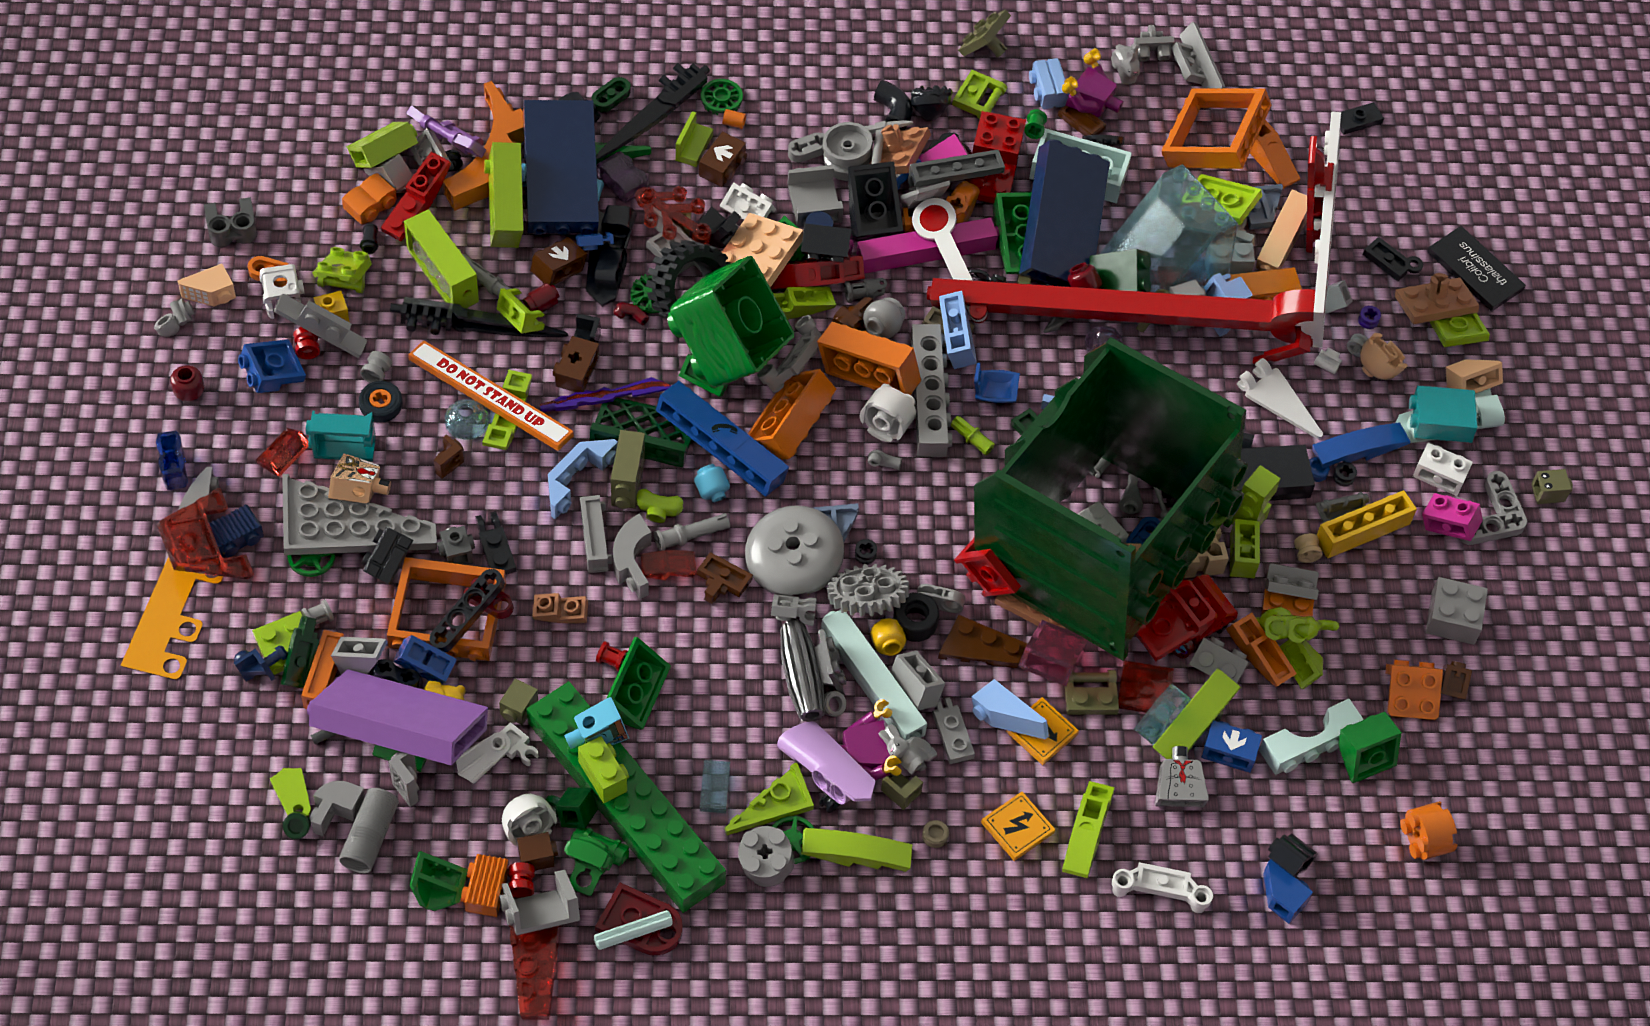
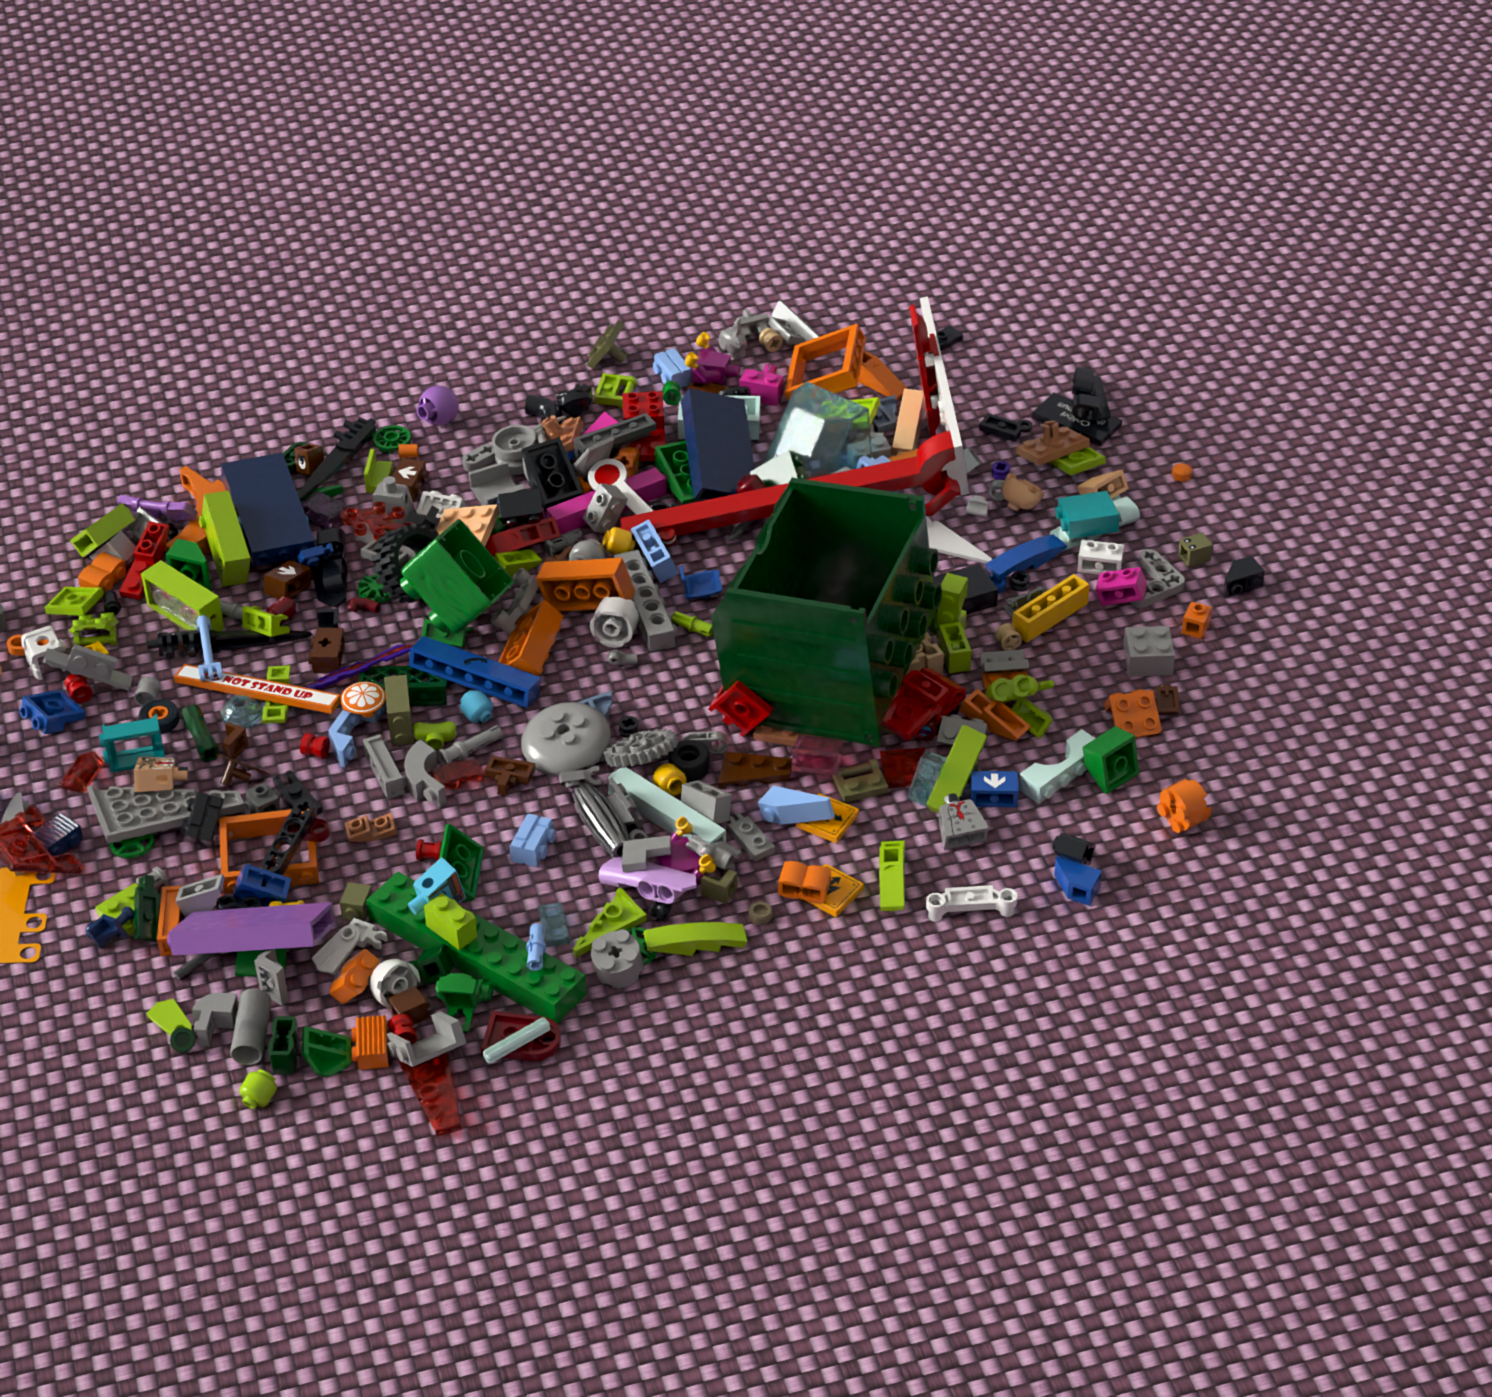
camera: 10 degrees left, 15 degrees down
none -> lime plate [44,587,104,615]
none -> green slope [166,539,212,592]
none -> dark green axle [181,704,220,763]
none -> light blue hinge [196,615,223,681]
none -> reddish brown shield [217,753,269,787]
none -> lime head [239,1069,277,1109]
none -> dark green brick [268,1016,300,1075]
none -> reddish brown brick [294,443,324,476]
none -> red wheel [300,733,330,759]
none -> orange brick [330,949,379,1004]
none -> dish [341,682,386,718]
none -> light grey torso [371,476,416,524]
none -> medium lavender brick [417,385,459,426]
none -> light blue brick [509,813,556,867]
none -> light blue pin [526,924,546,971]
none -> light grey brick [583,483,628,533]
none -> yellow head [602,527,635,555]
none -> light grey tile [622,835,672,872]
none -> dark pink brick [739,364,784,406]
none -> tan wheel [759,328,783,352]
none -> orange brick [778,861,831,903]
none -> black panel [1072,367,1111,421]
none -> orange tile [1171,463,1193,482]
none -> orange brick [1181,601,1212,639]
none -> black slope [1223,556,1265,598]

